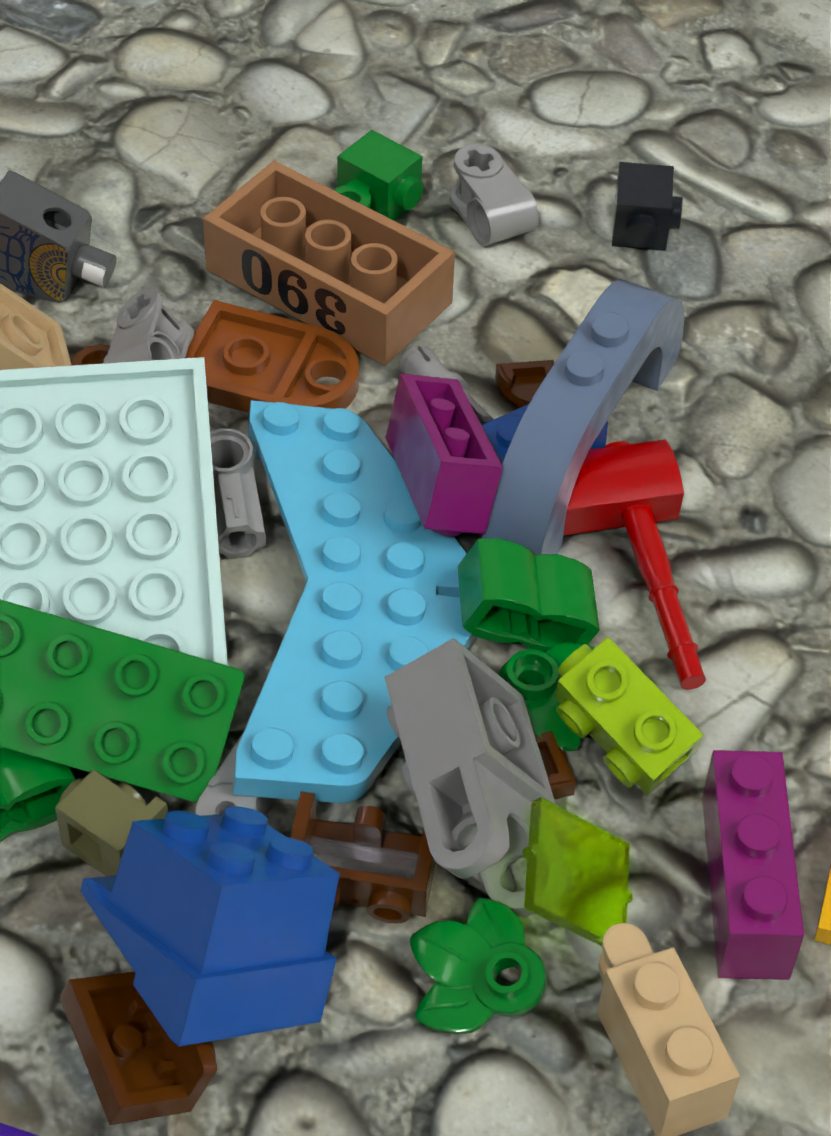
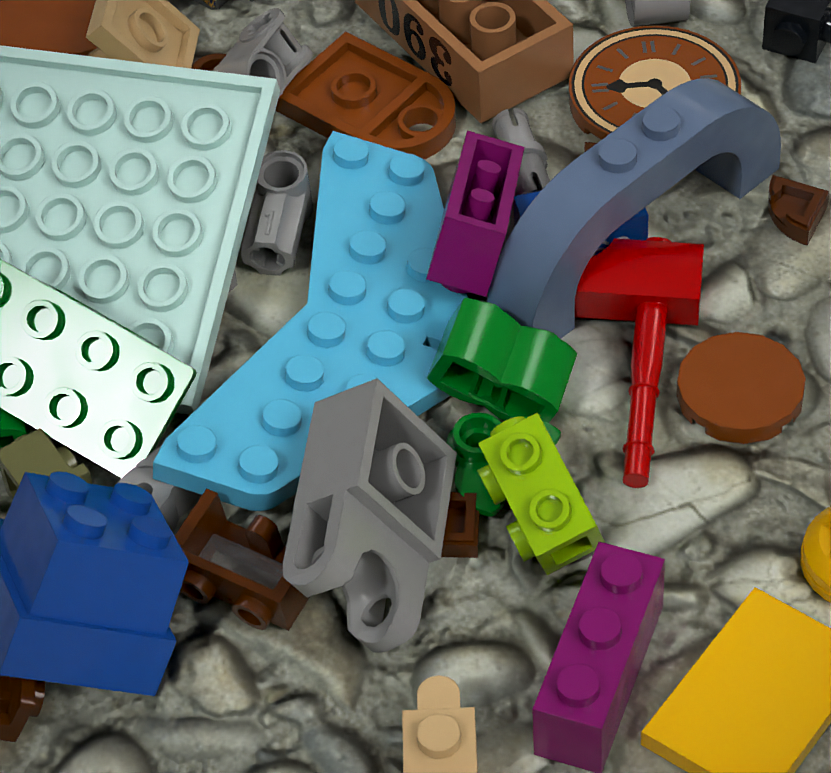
camera: 25 degrees right, 0 degrees up
green plate [410,898,547,1034] -> none
clear neon green piece [522,797,633,946] -> none
none -> tile [569,26,742,140]
none -> dark orange tile [676,332,806,444]
none -> reddish brown tile [768,175,829,246]

